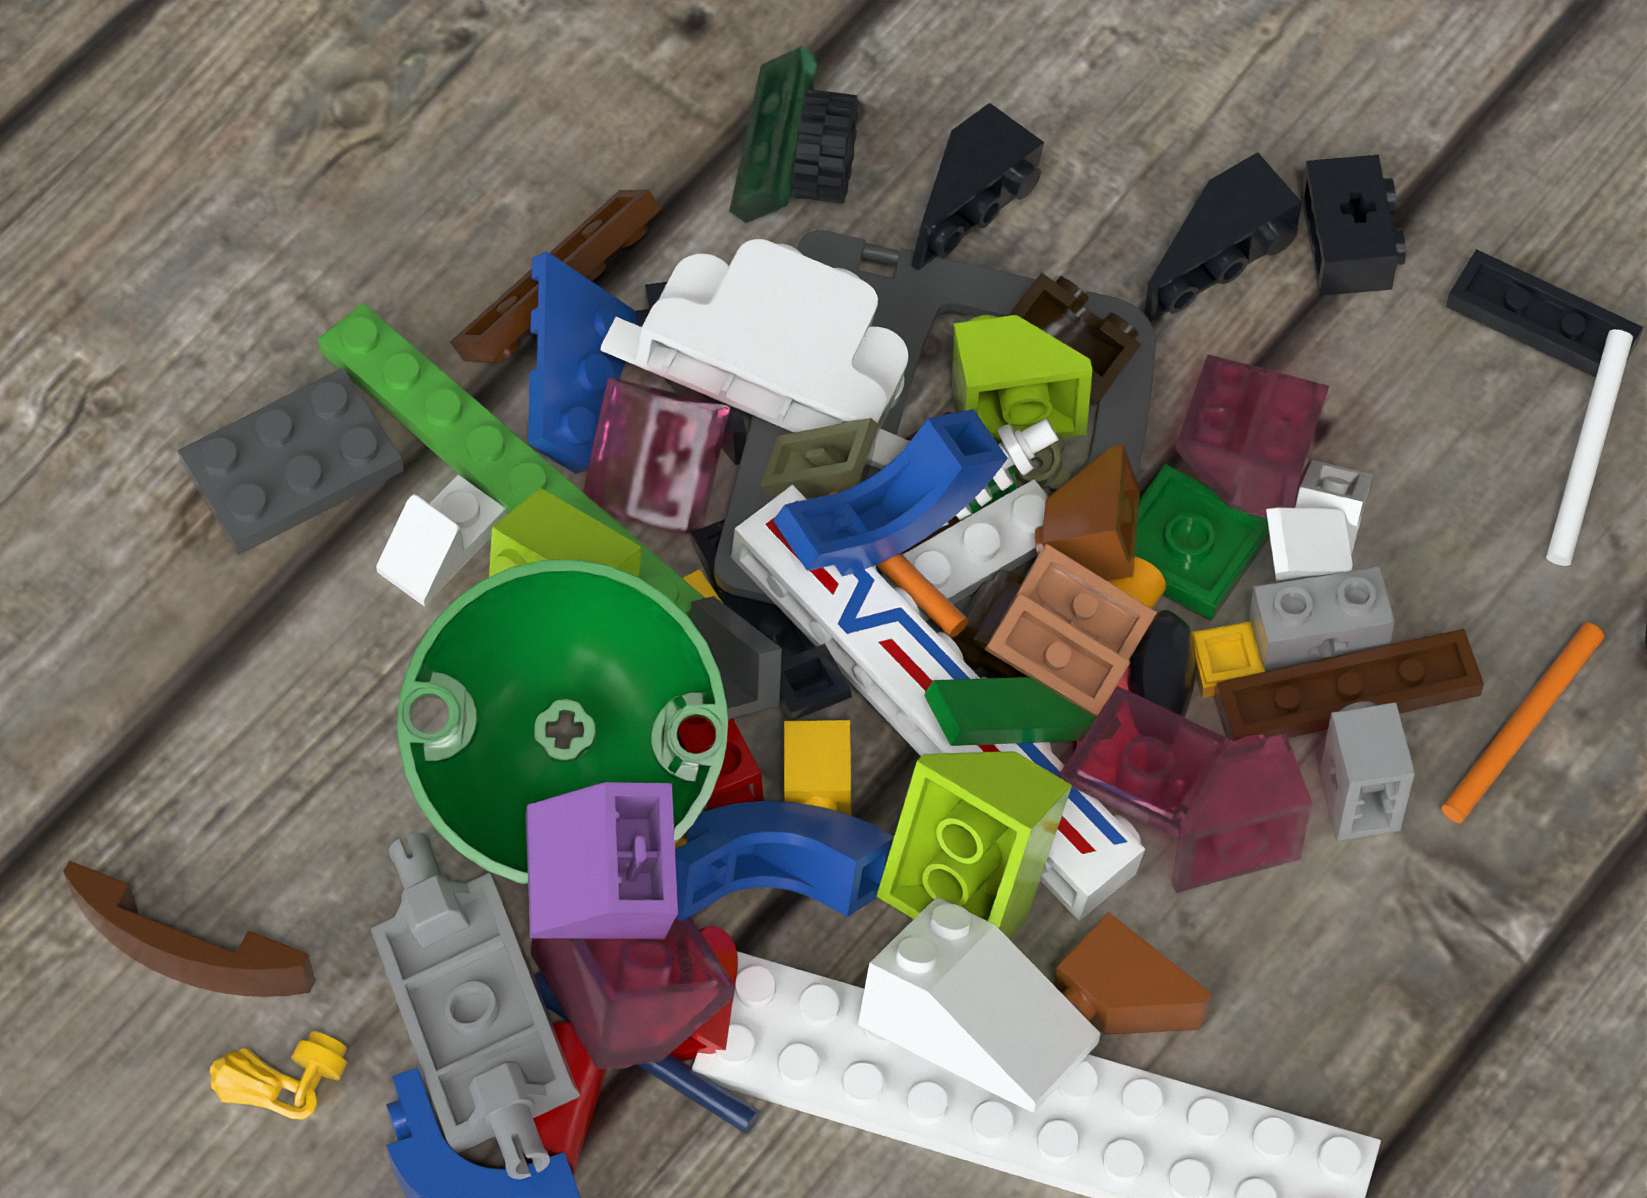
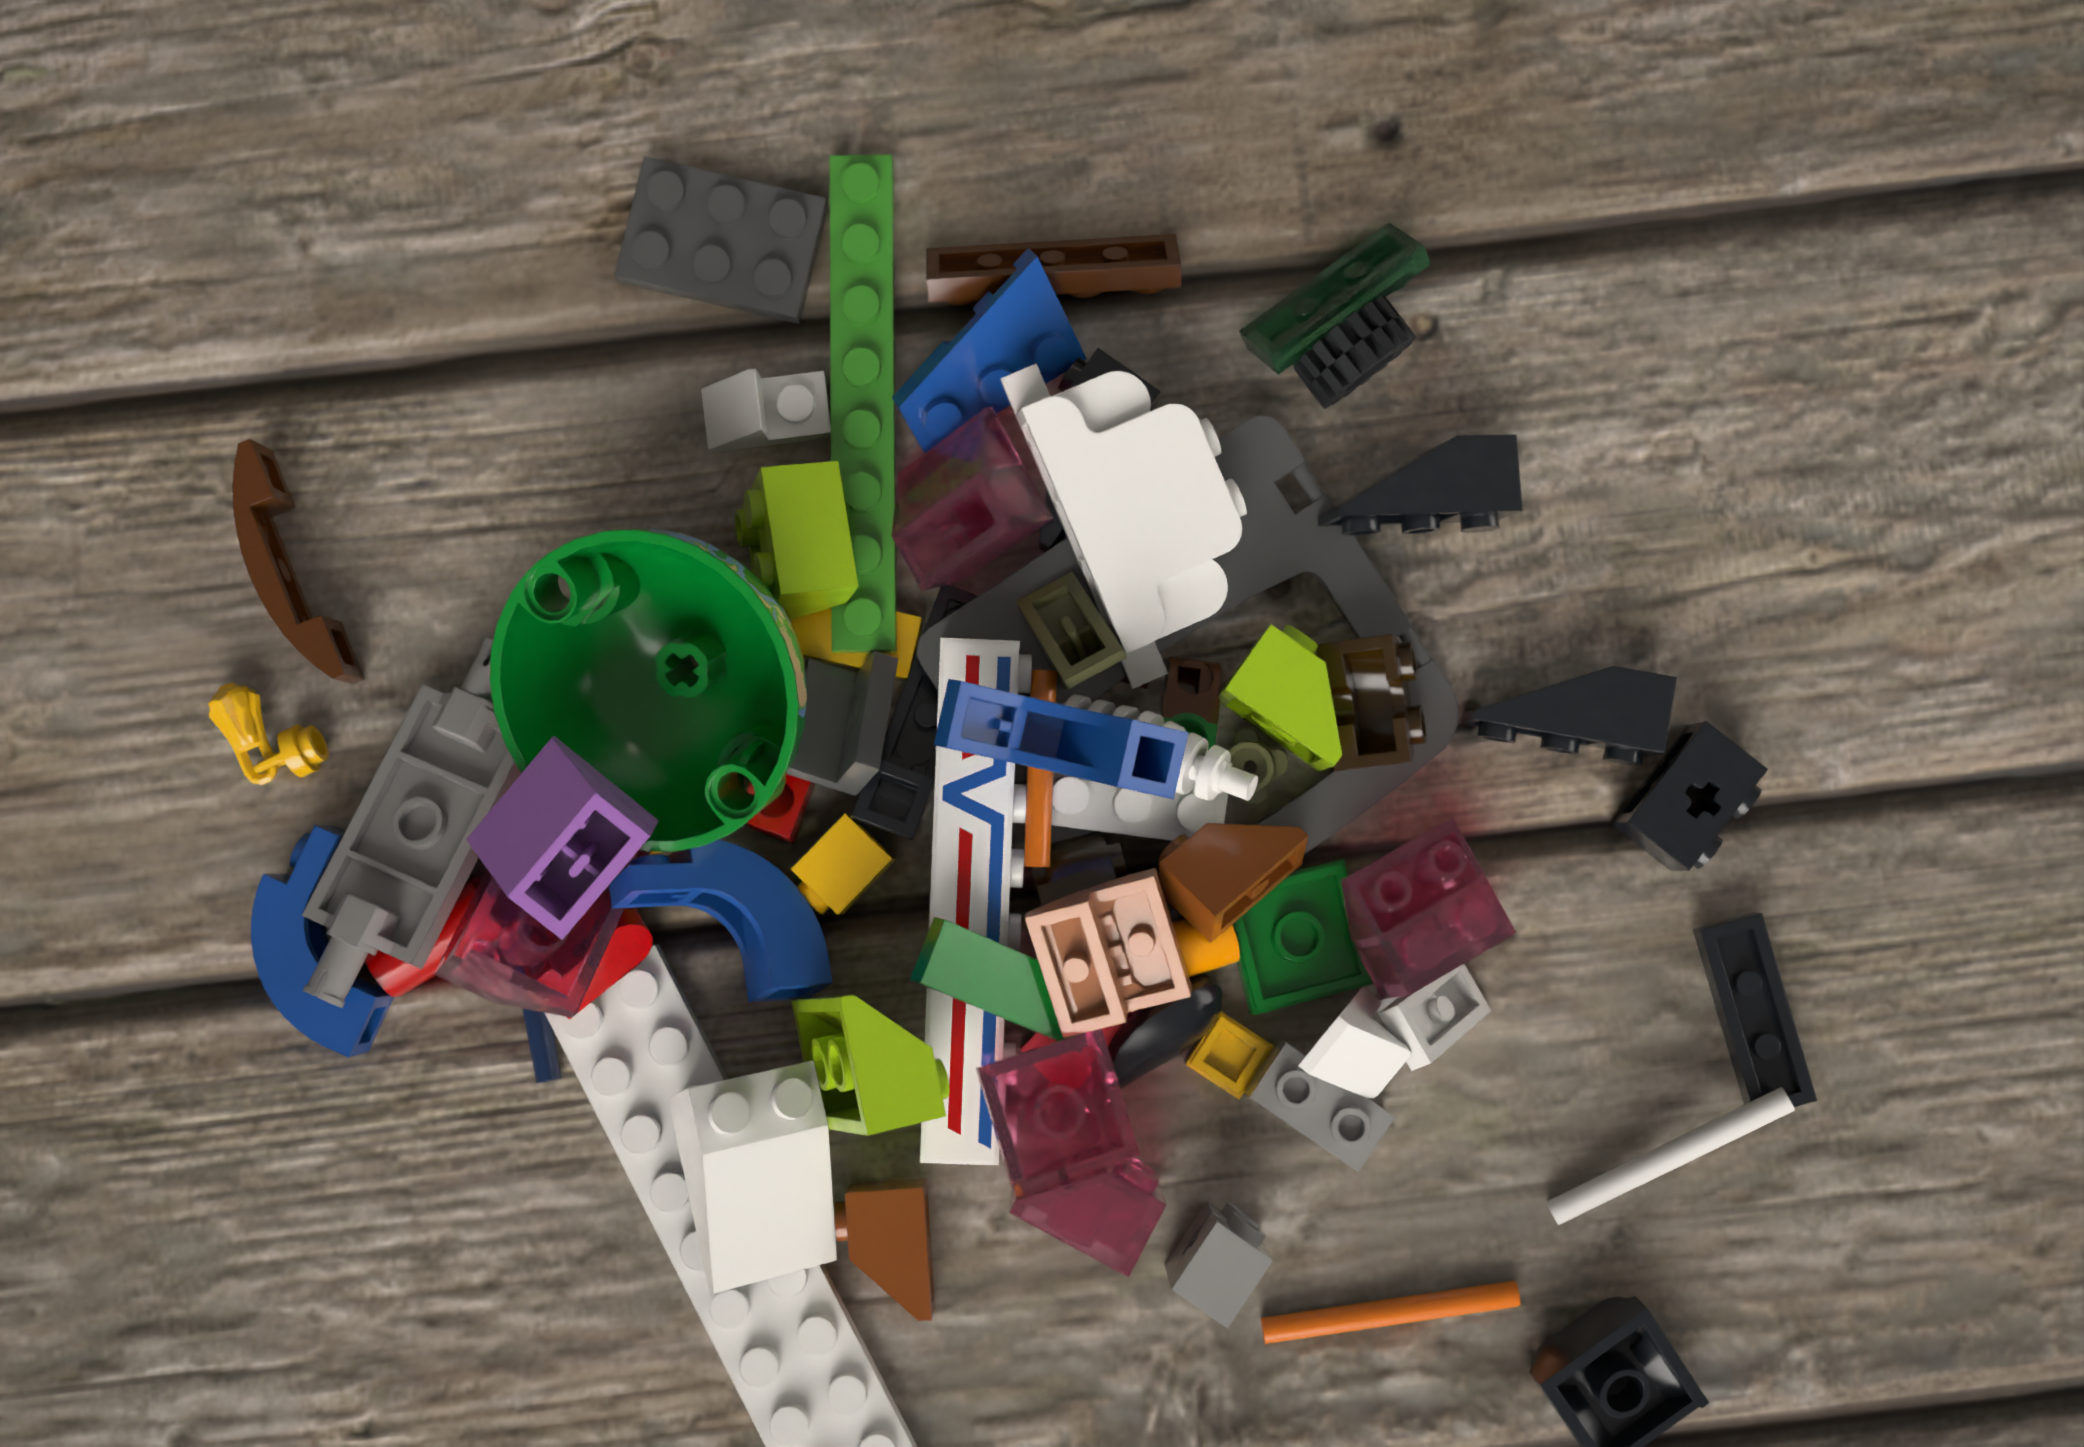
camera: 45 degrees right, 25 degrees up
reddish brown plate [1215,629,1484,750] -> none

